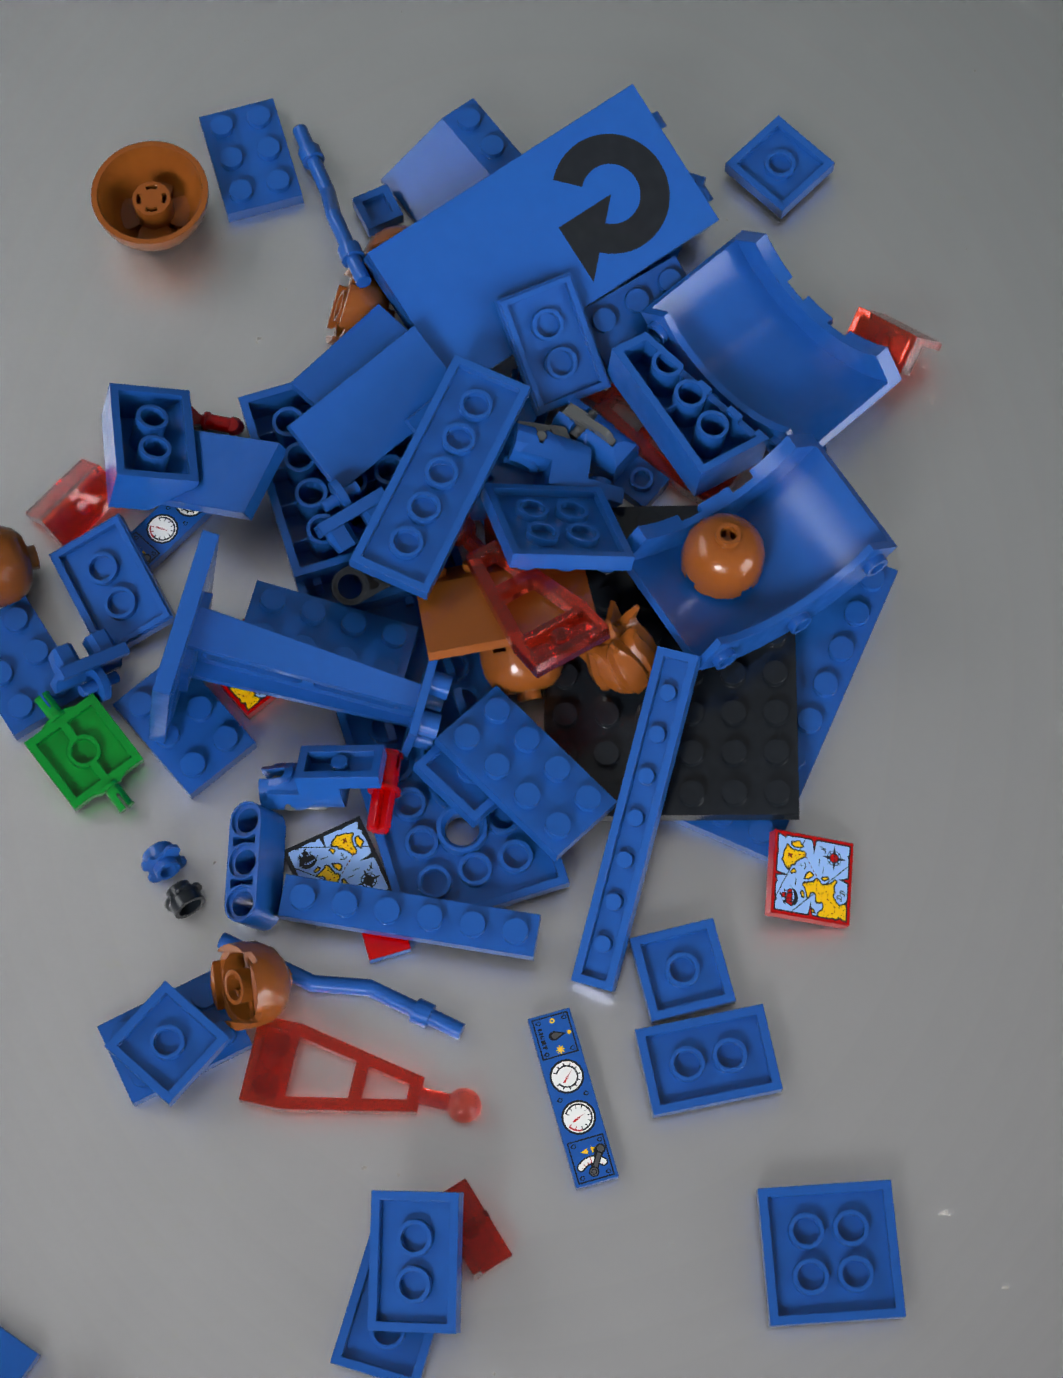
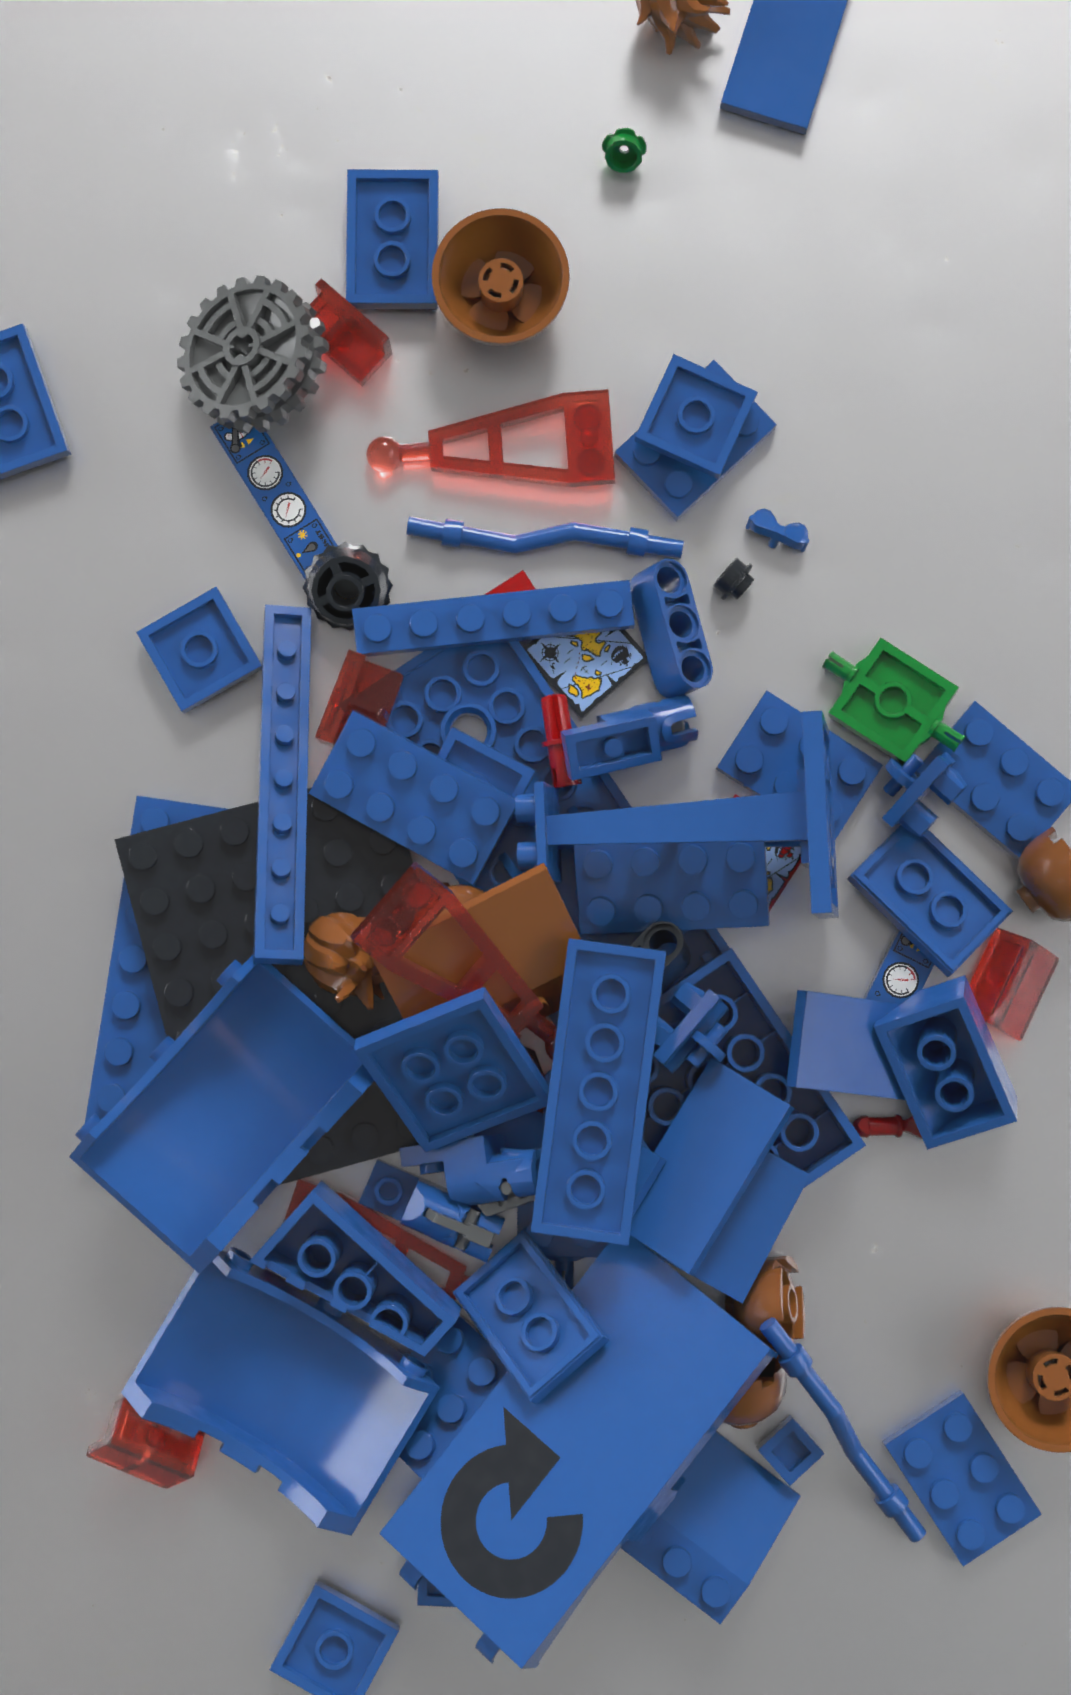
camera: 165 degrees right, 15 degrees up
blue plate [141,841,187,883] -> none
dark orange cylinder [211,941,293,1031] -> none
blue plate [367,1190,464,1334] -> none
blue plate [634,1004,783,1118] -> none
dark orange cylinder [681,513,765,599] -> none
tile [765,829,853,929] -> none
none -> dark grey piece [177,275,329,434]
none -> black piece [302,542,393,631]
none -> clear red panel [315,649,404,747]
none -> dark orange piece [432,208,570,346]
none -> green plate [602,128,647,173]
none -> blue piece [745,508,810,552]

